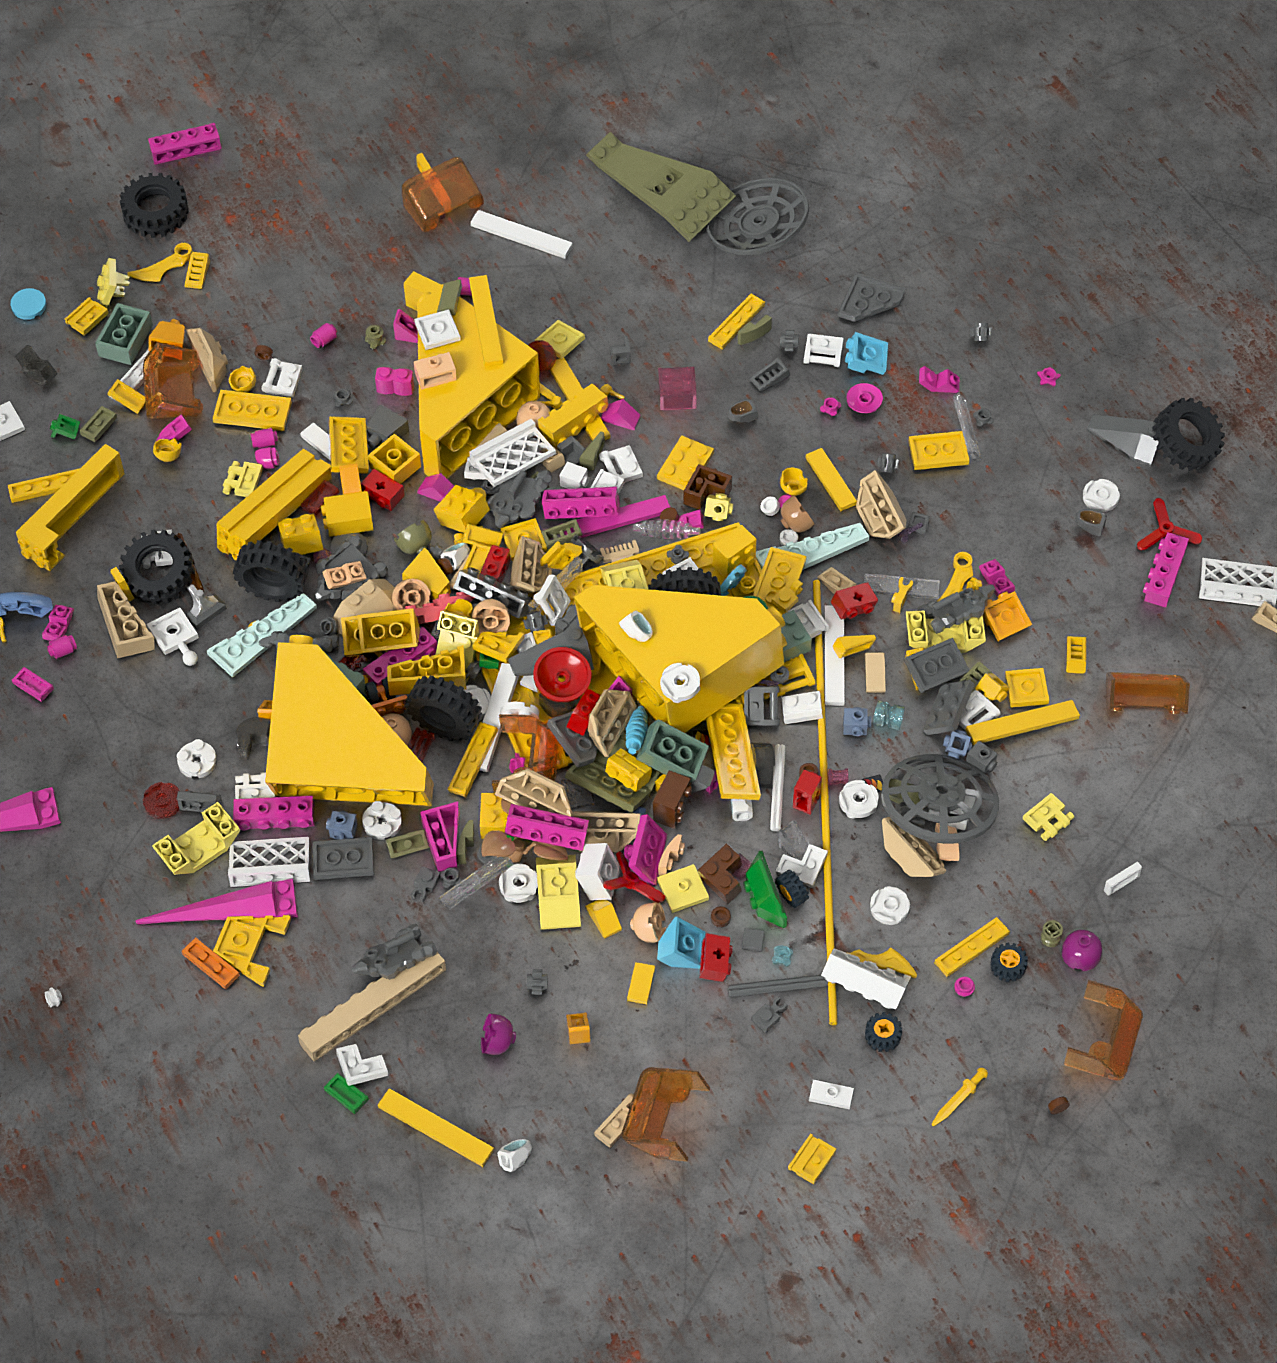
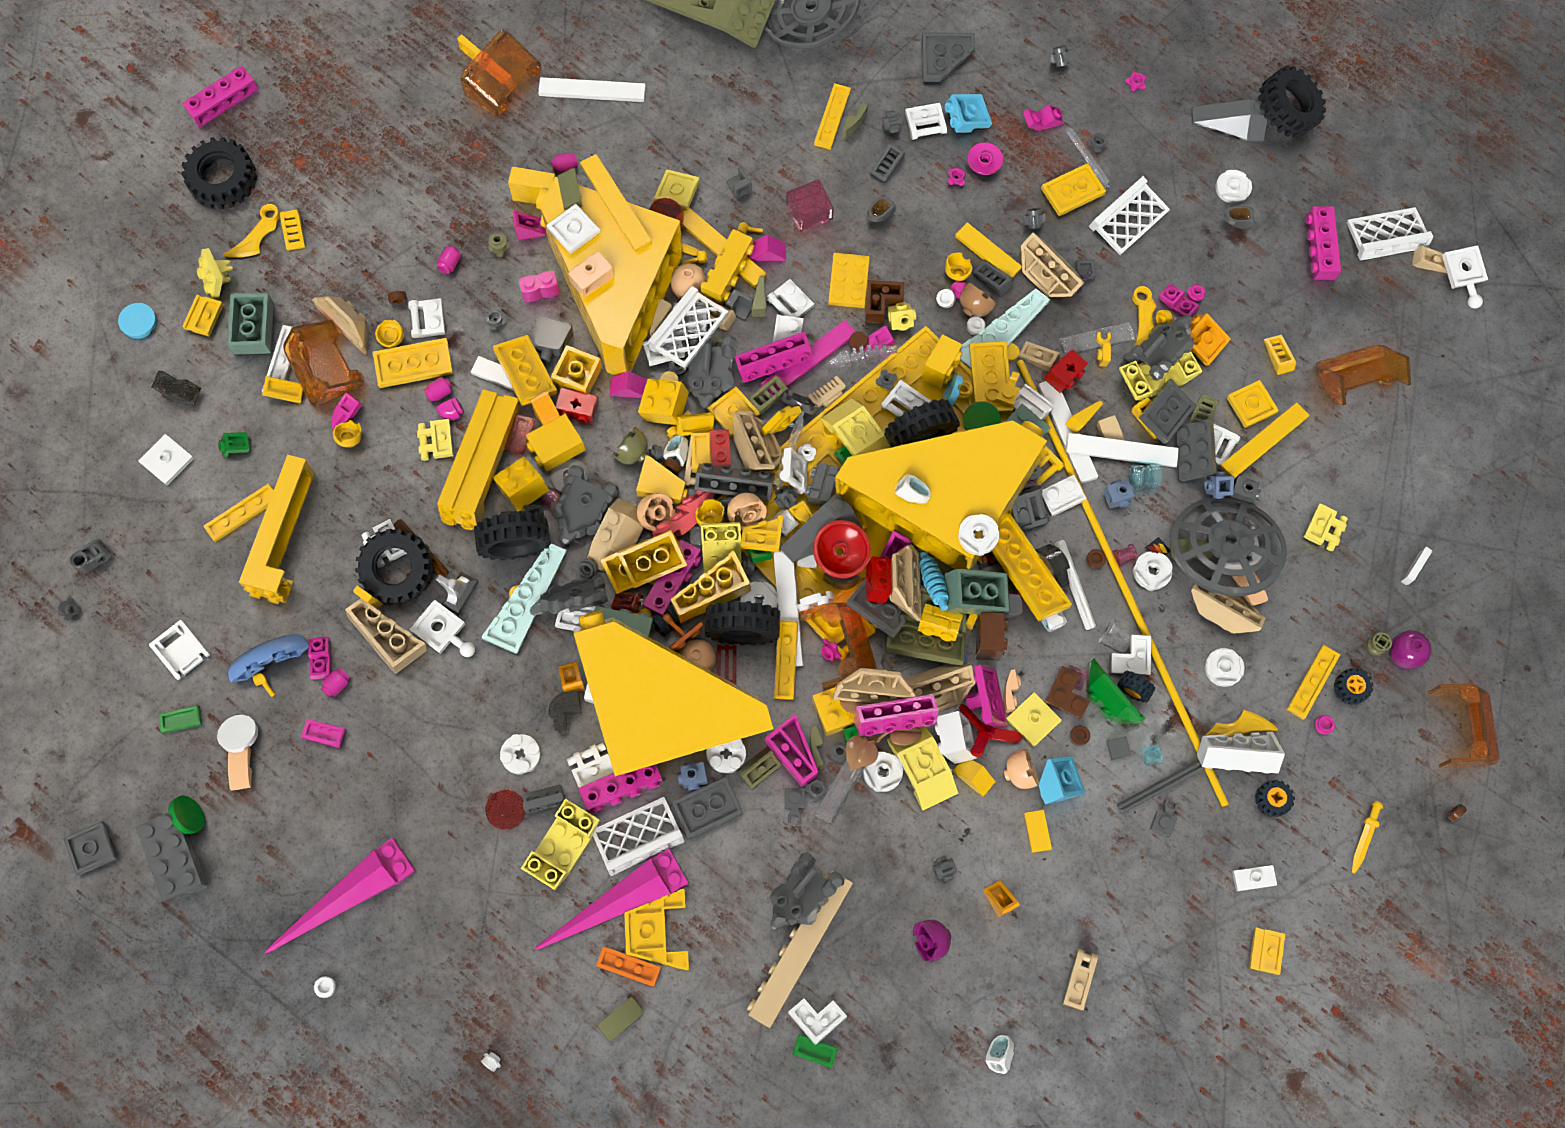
camera: 25 degrees left, 15 degrees up
olive plate [80,406,117,442] -> none
light orange torso [148,319,185,357] -> none
light nougat slope [322,561,366,589] -> none
yellow tile [378,1088,494,1167] -> none
white brick [559,462,589,489] -> none
clear orange windscreen [622,1067,711,1162] -> none
red brick [699,933,733,982] -> none
red brick [793,770,822,815] -> none
yellow brick [975,673,1010,702] -> none
red piece [1137,498,1202,550] -> none
none -> olive slope [597,997,645,1042]
none -> white plate [798,444,816,462]
none -> dark grey slope [973,260,1013,297]
none -> yellow tile [1007,343,1019,362]
none -> white tile [1065,433,1179,468]
none -> white fence [1089,176,1170,255]
none -> dark pink plate [1187,284,1205,302]

